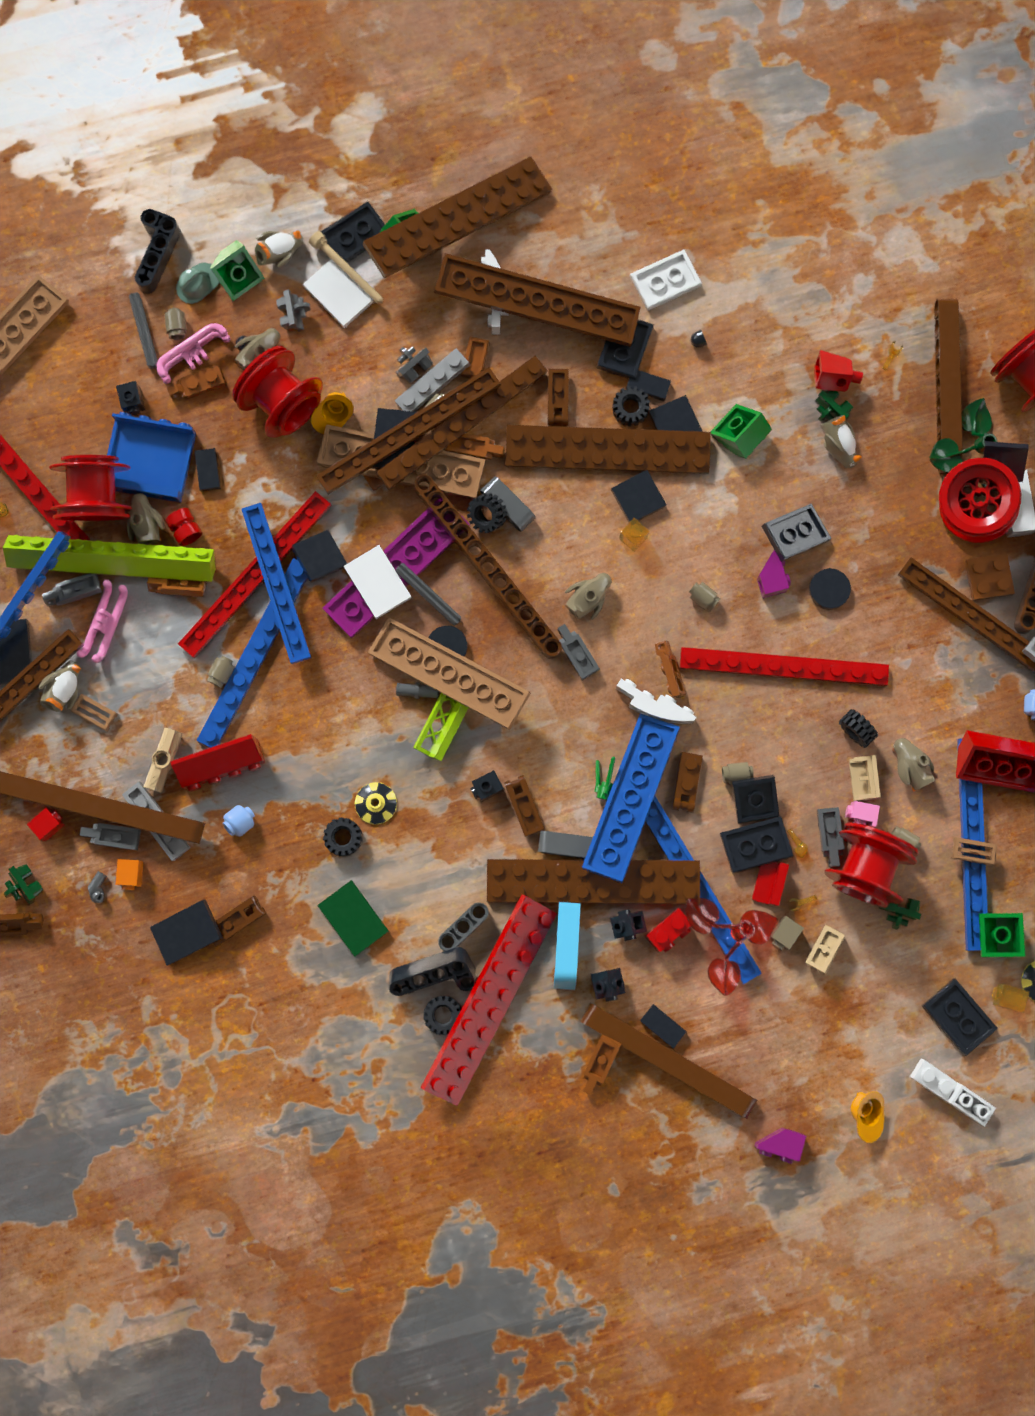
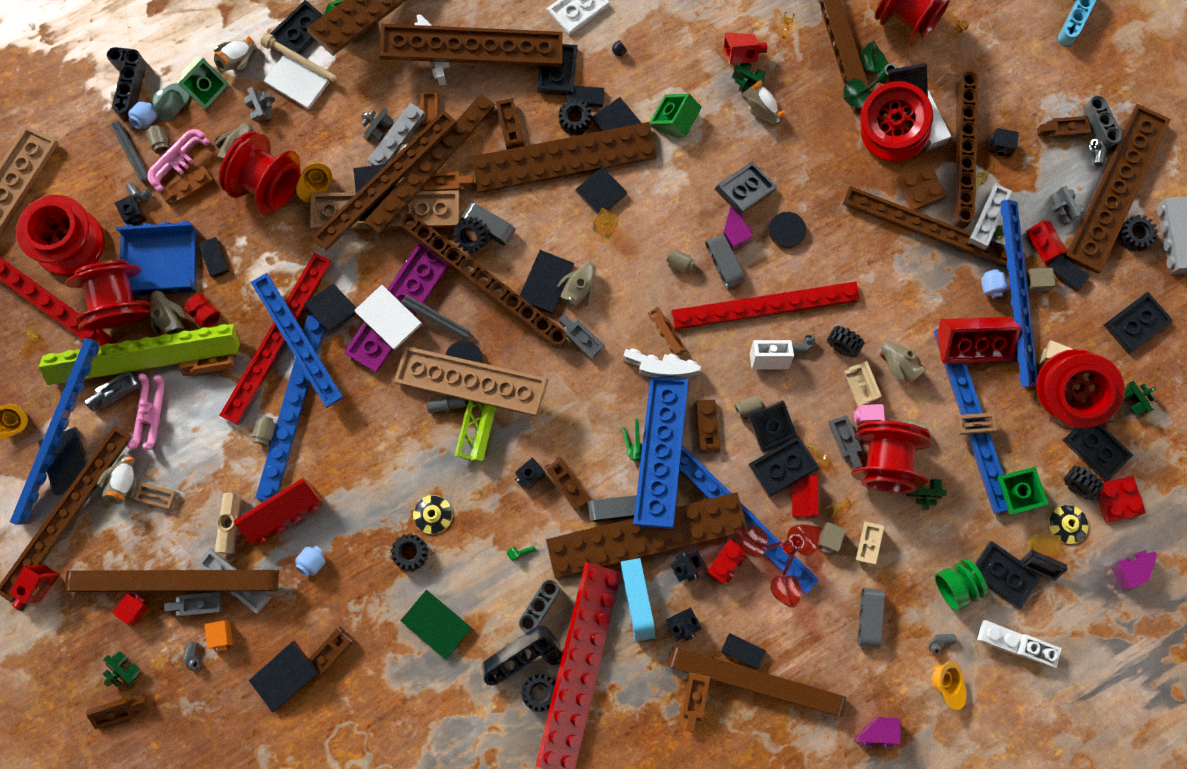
camera: 15 degrees left, 5 degrees down
none -> red wheel [16,195,105,276]
none -> dark grey arm [126,182,152,202]
none -> light blue head [128,102,157,129]
none -> green hand [506,546,535,560]
none -> black tile [519,250,574,314]
none -> dark grey beam [705,234,745,289]
none -> white brick [750,340,794,369]
none -> dark grey arm [792,334,815,353]
none -> dark grey beam [857,588,885,649]
none -> dark grey arm [929,634,956,655]
none -> green wheel [934,558,989,611]
none -> black tile [1020,550,1067,581]

